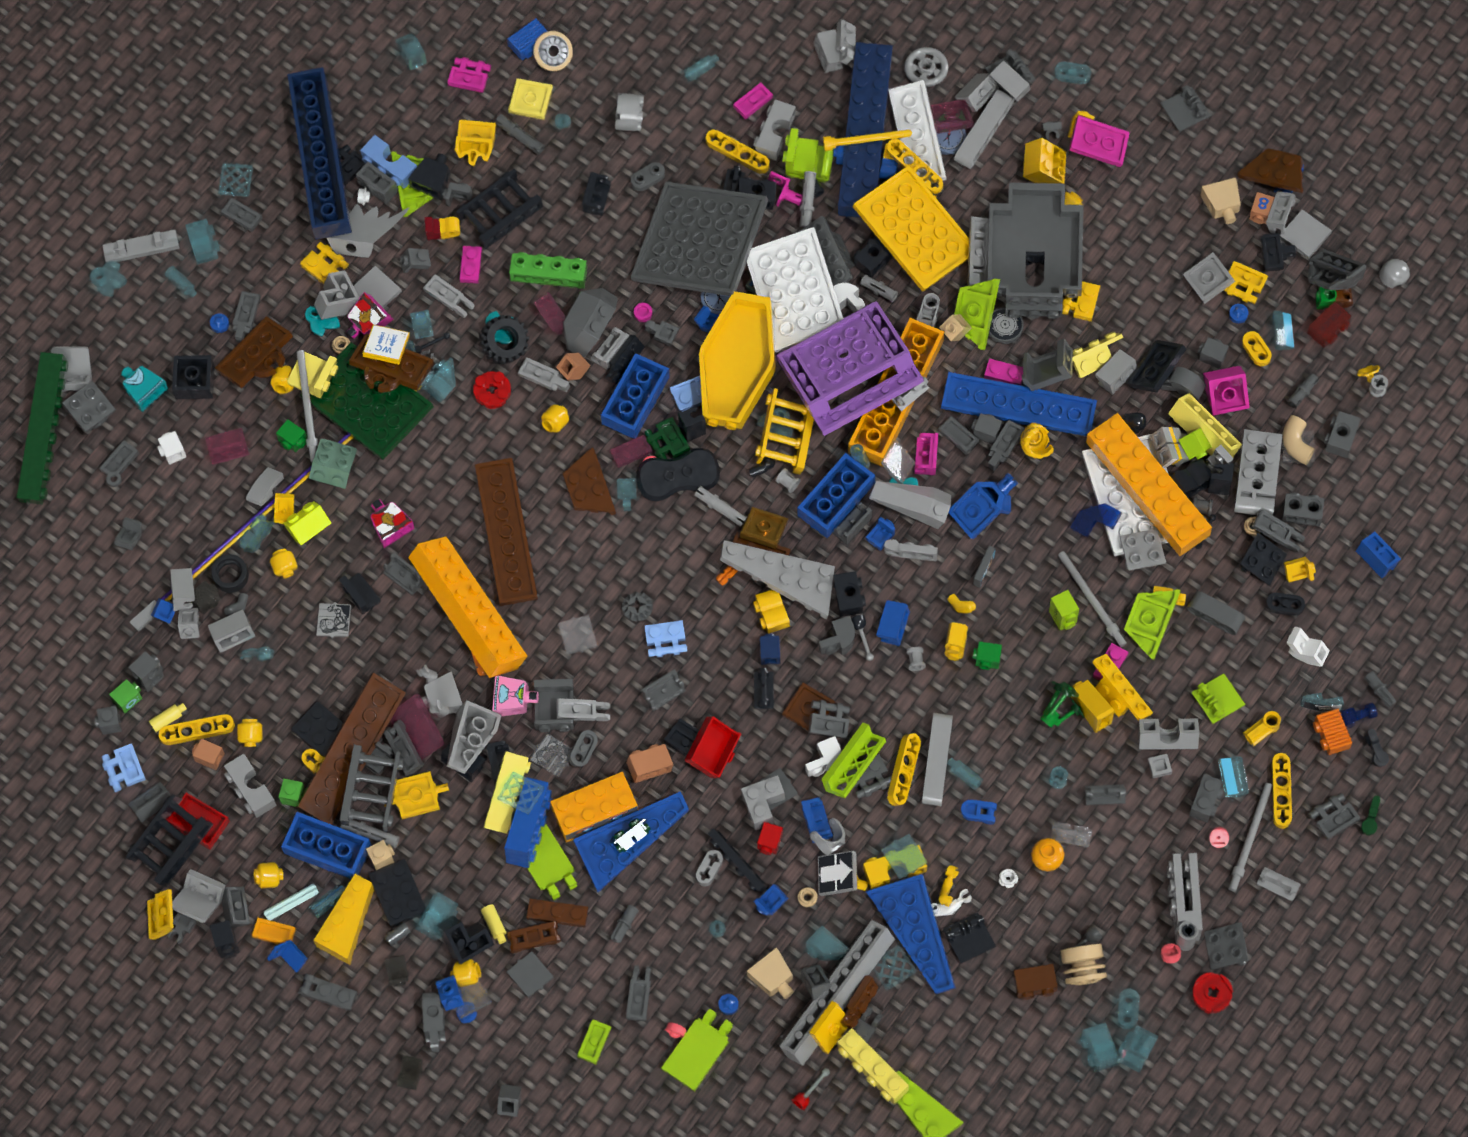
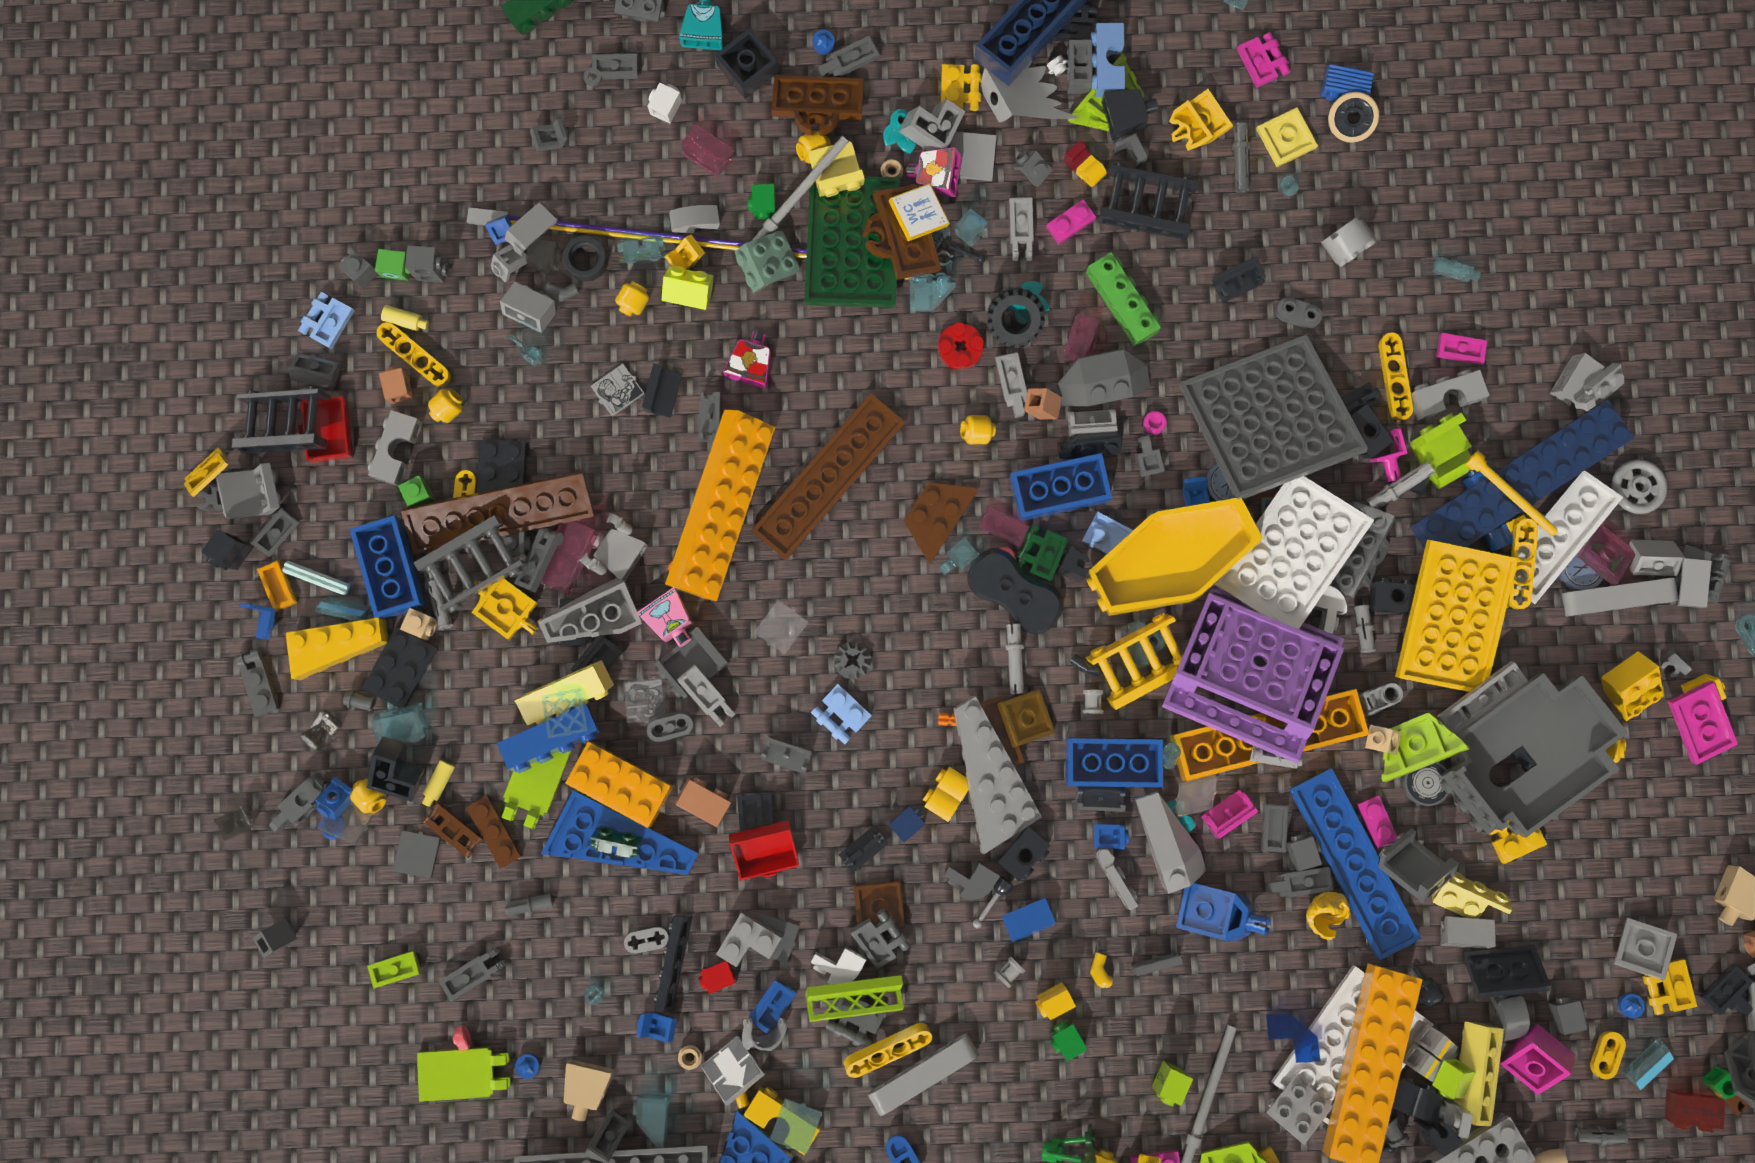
camera: 50 degrees right, 15 degrees up
yellow head [253,862,283,889] -> none
clear light blue cylinder [947,758,984,790] -> none

